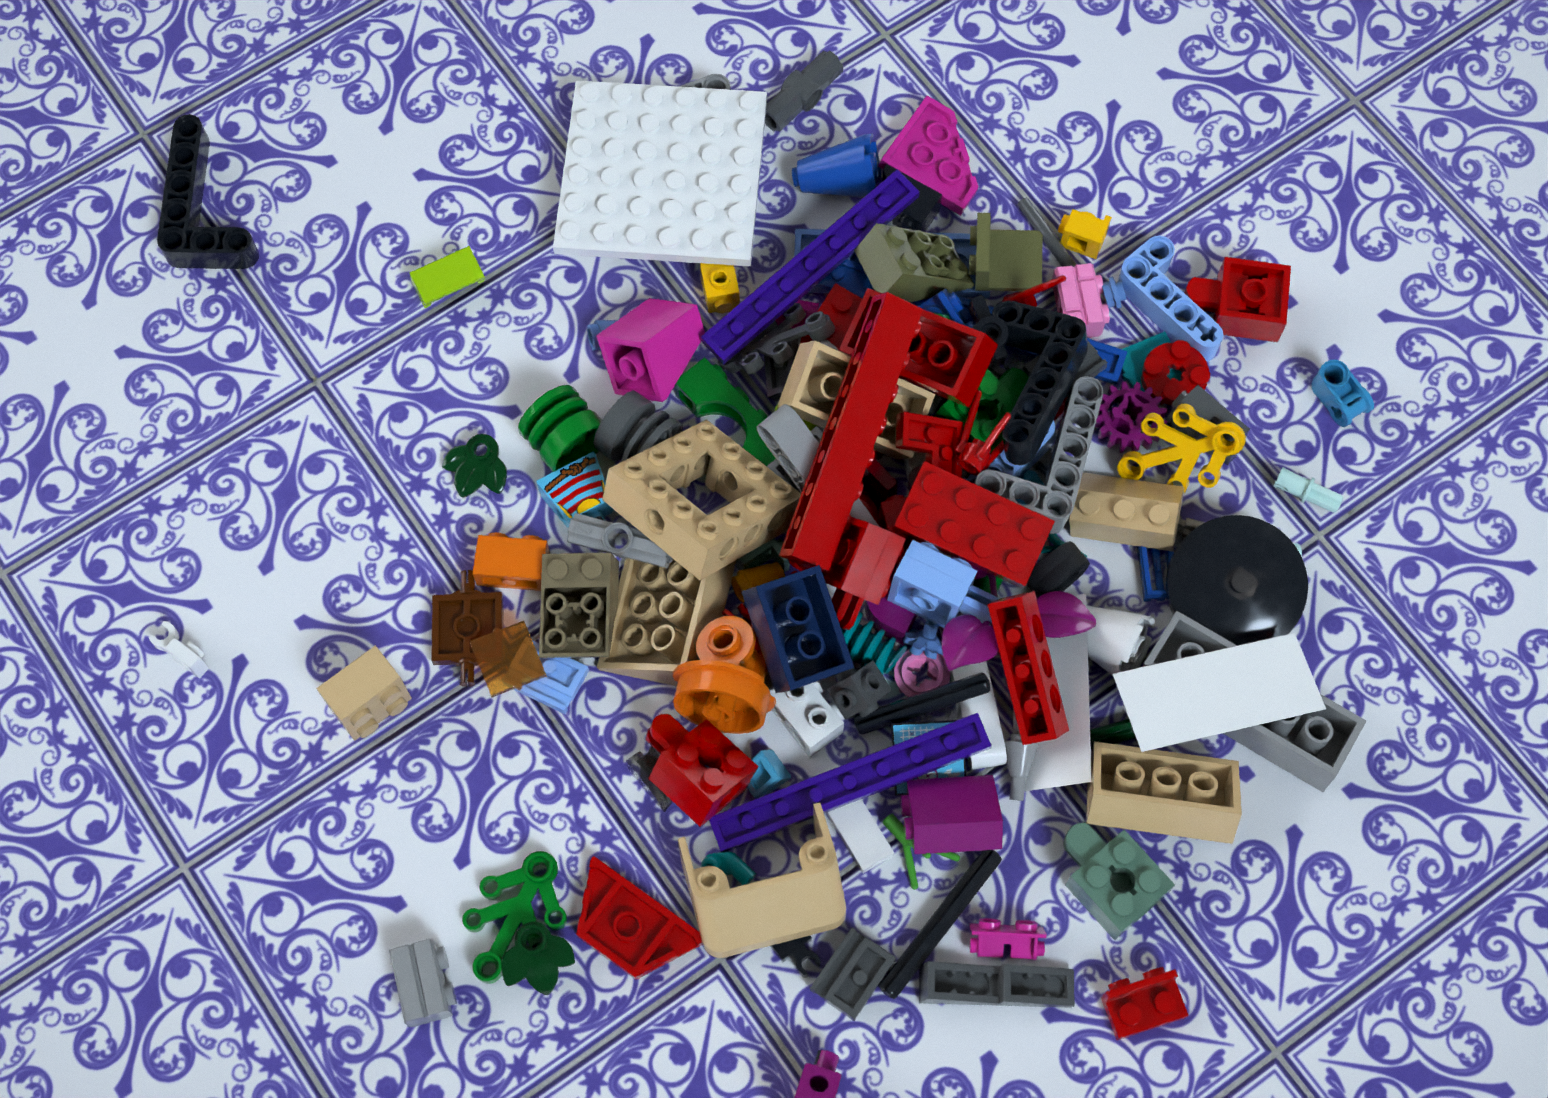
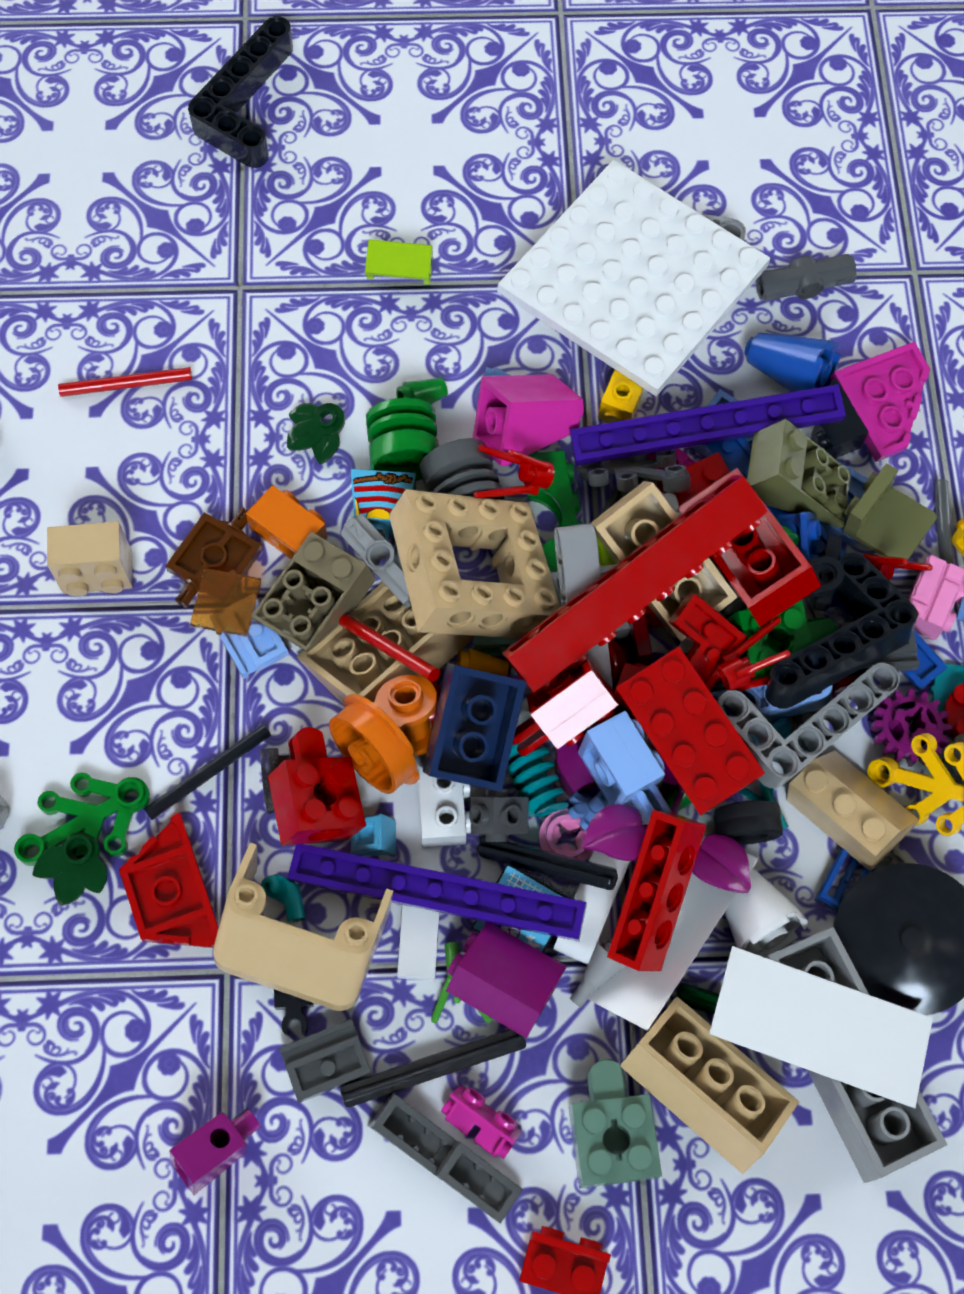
camera: 30 degrees right, 0 degrees up
none -> red bar [58,367,192,397]
none -> black bar [144,724,271,820]
none -> red bar [339,614,440,682]
none -> green cone [396,377,448,404]
none -> red plant [473,444,554,498]

